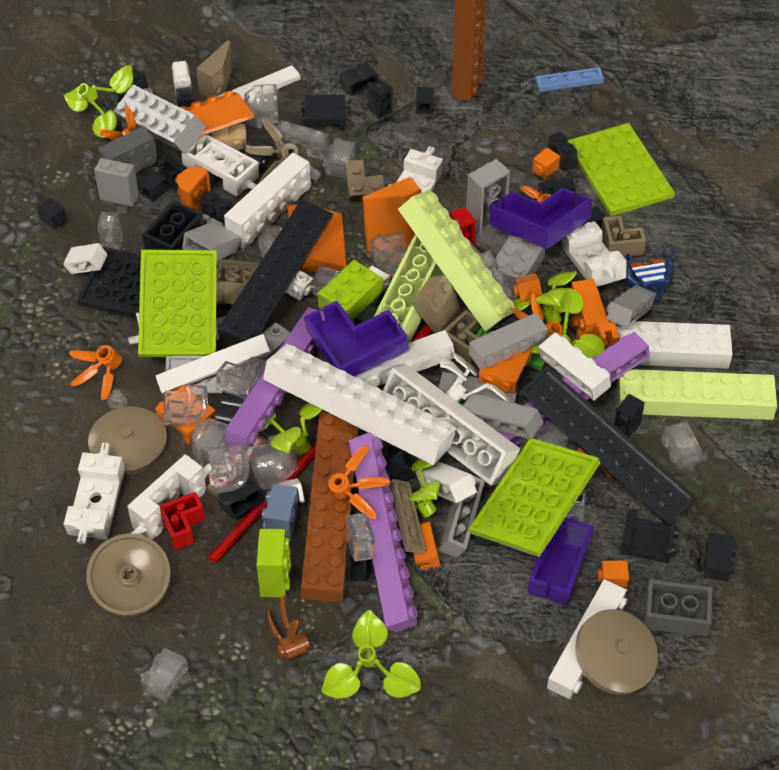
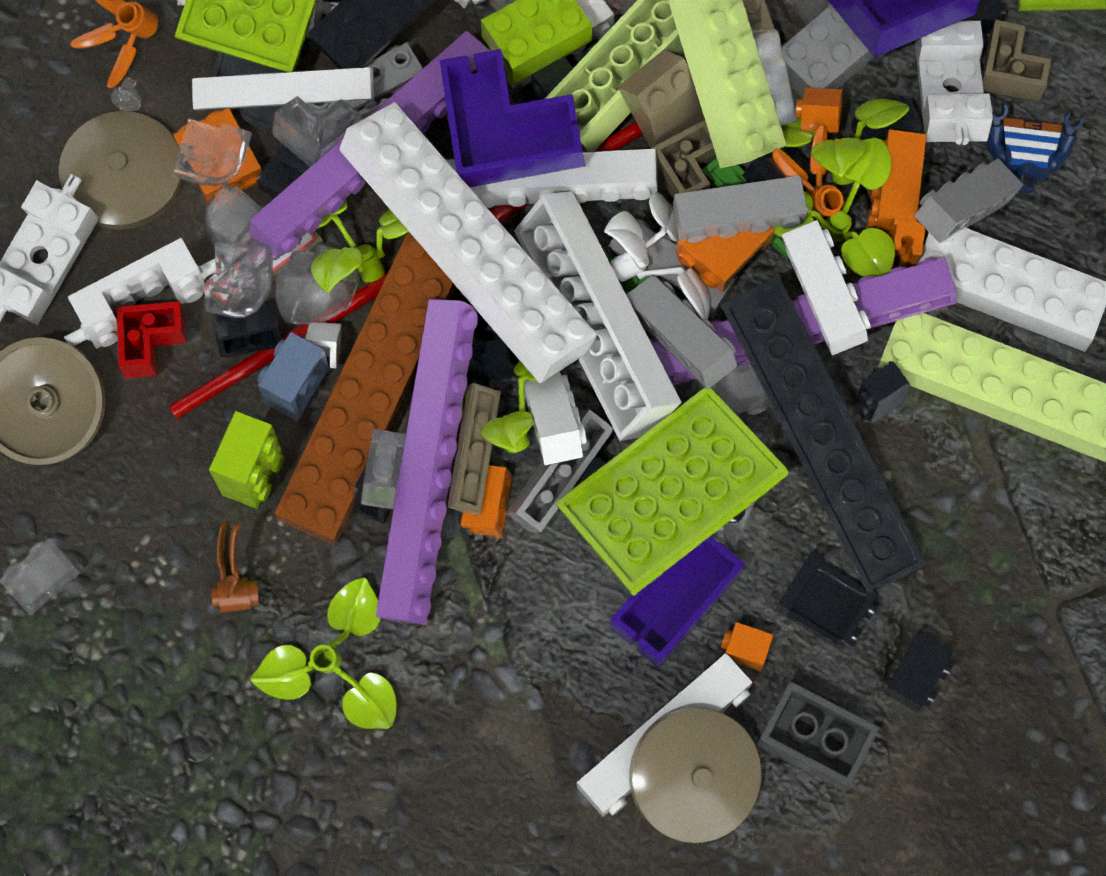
camera: 20 degrees right, 20 degrees up
orange plant [328,445,390,520] -> none
clear brick [662,421,703,469] -> none

